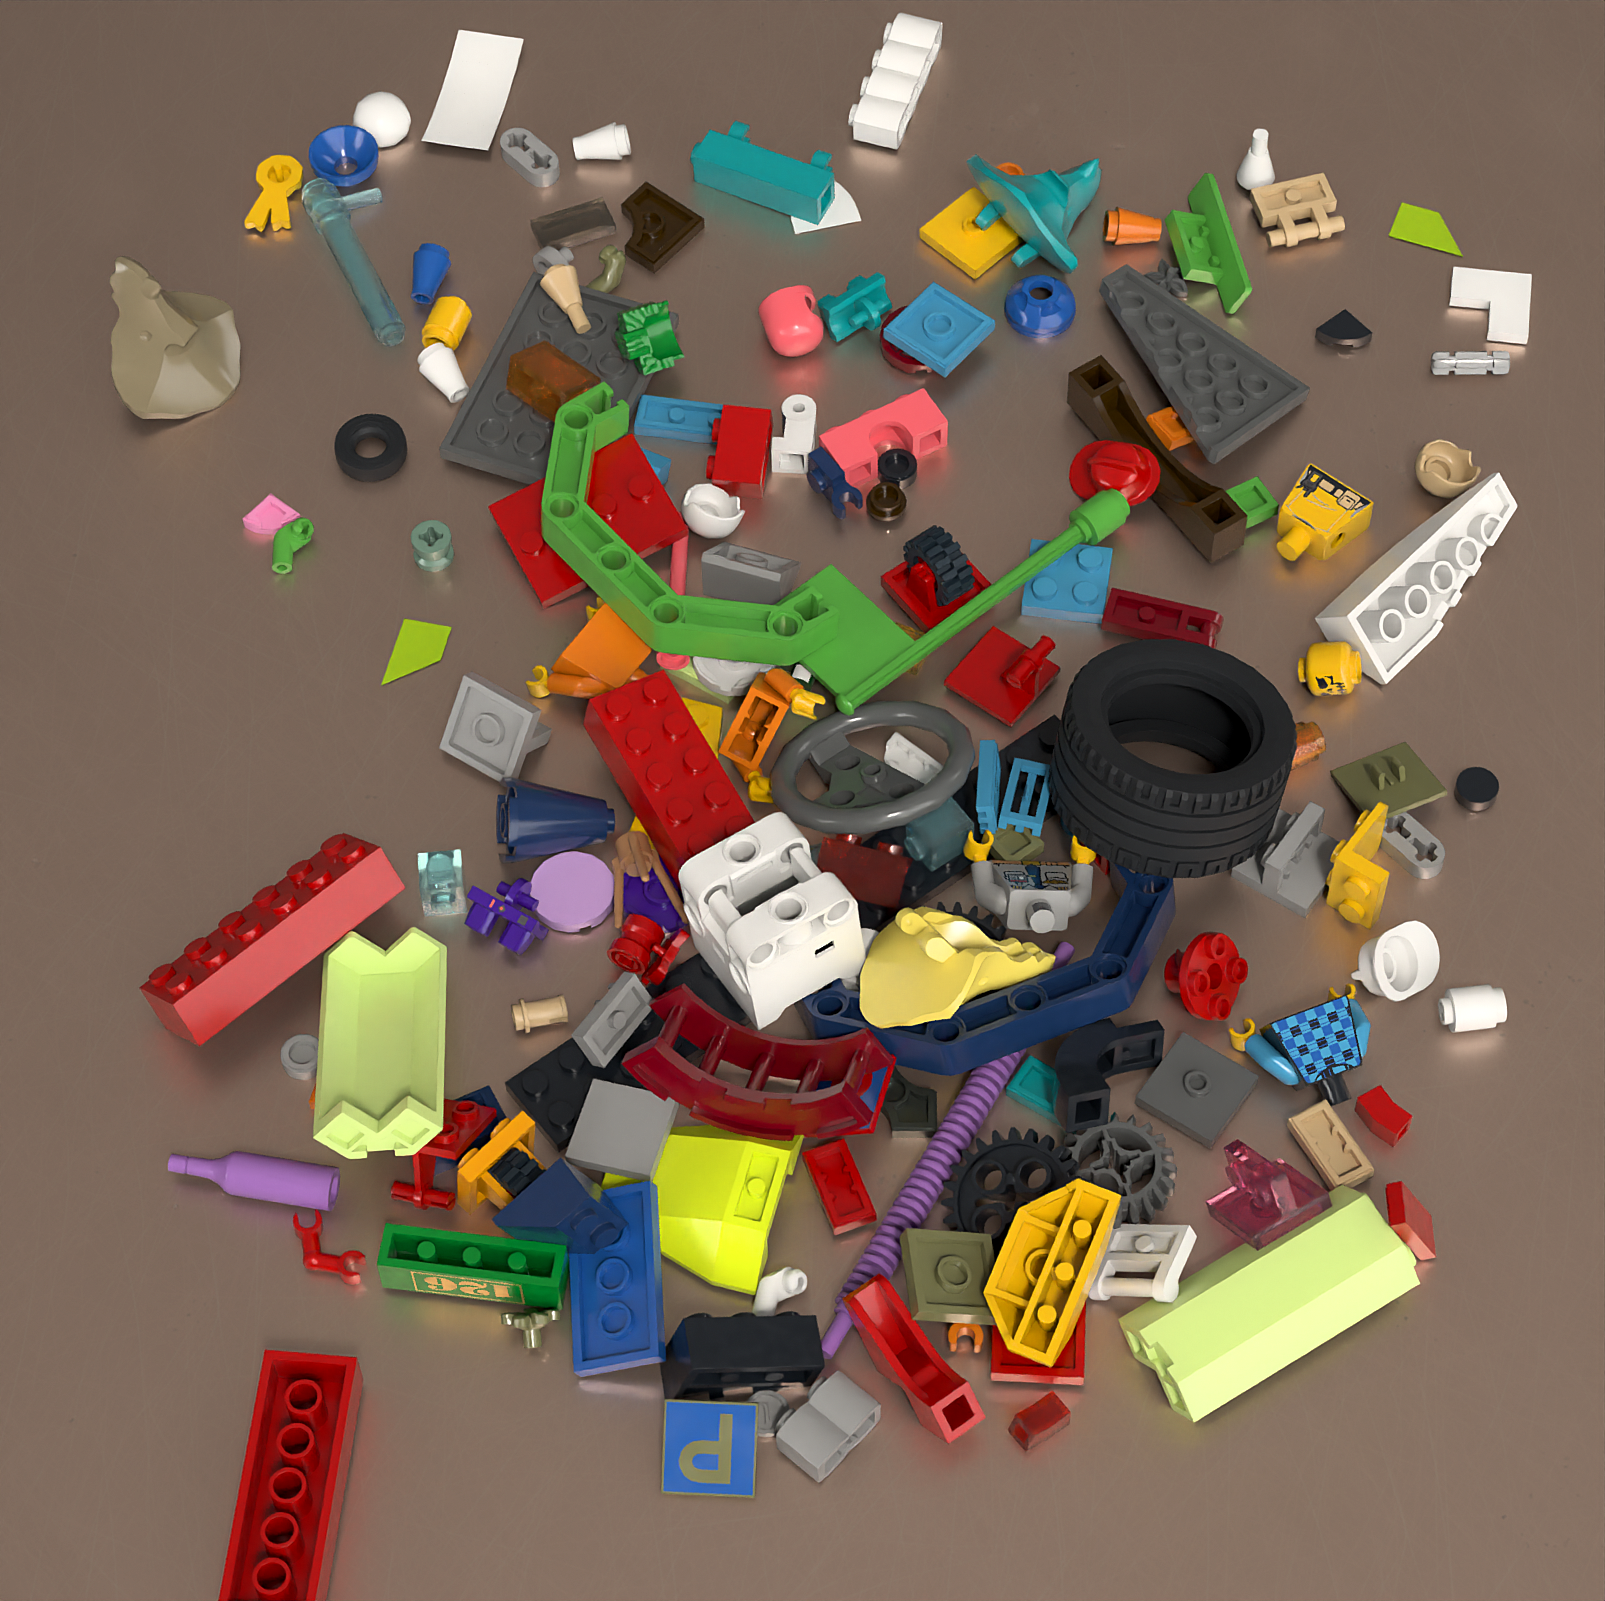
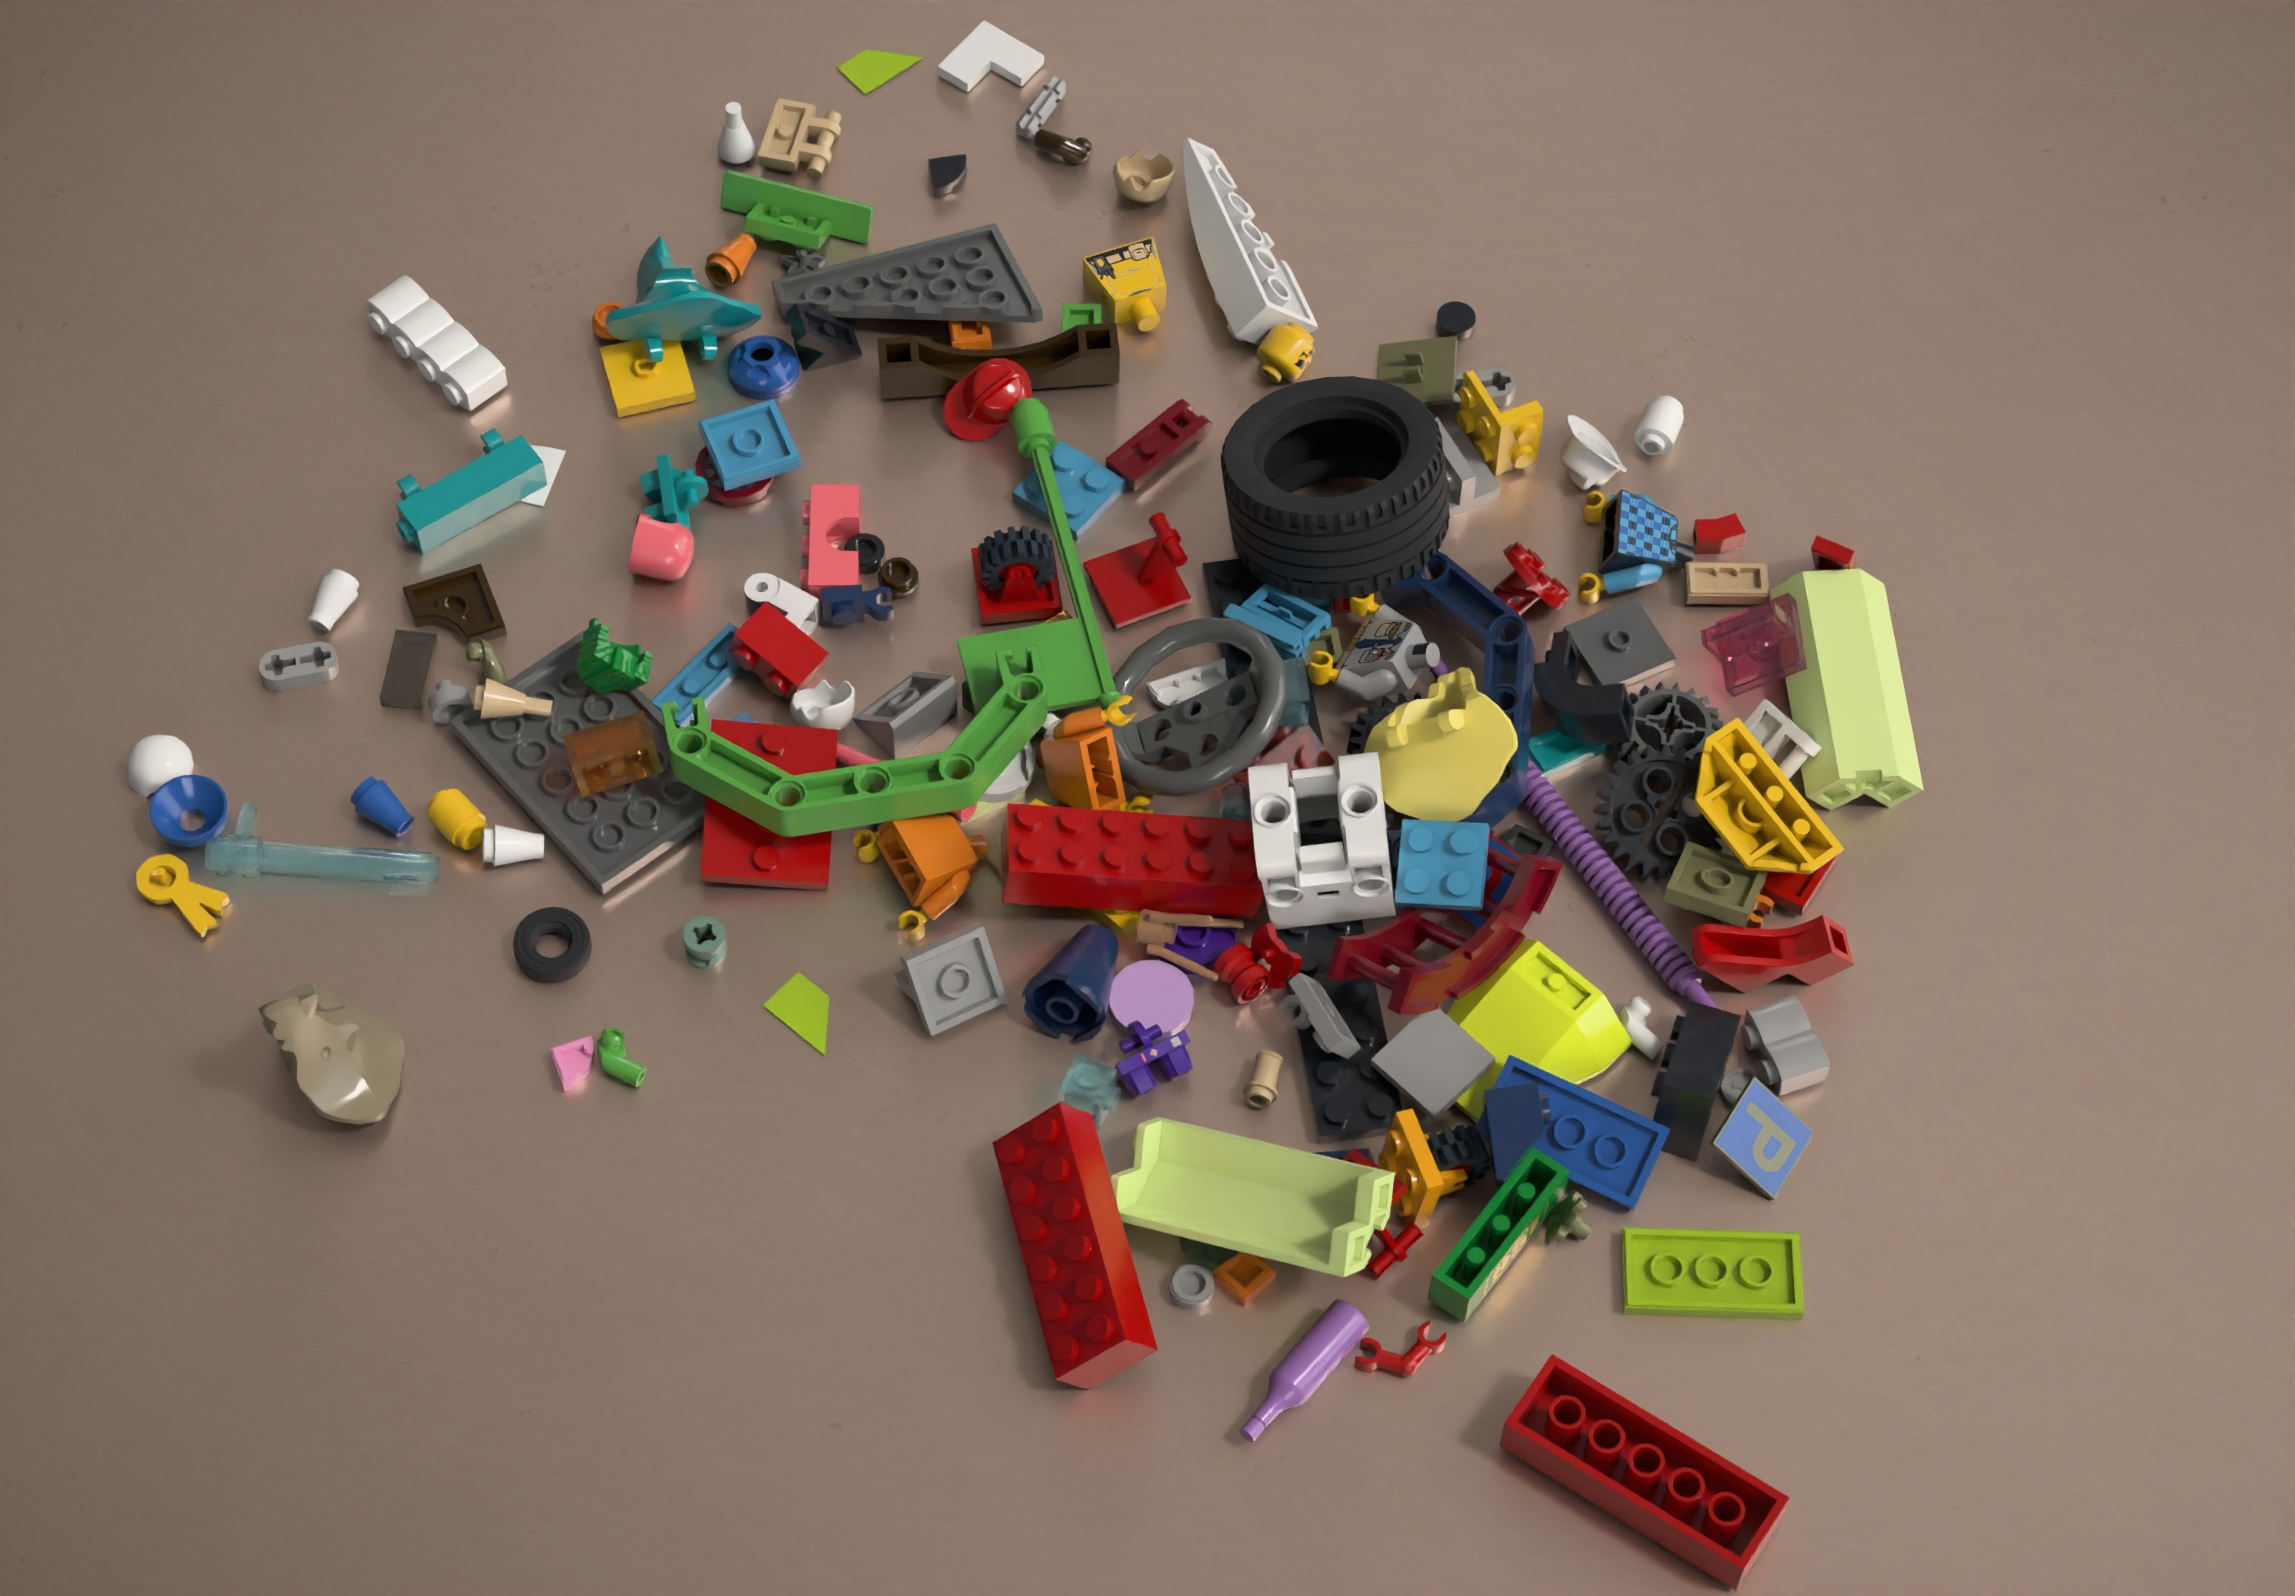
camera: 65 degrees left, 0 degrees up
white sticker [422,30,524,151] -> none
red plate [802,1138,877,1236] -> none
clear red piece [1008,1391,1071,1452] -> none
none -> black slope [786,303,863,371]
none -> dark brown arm [1034,129,1093,164]
none -> dark azure plate [1395,819,1490,911]
none -> lime tile [1621,1227,1804,1320]

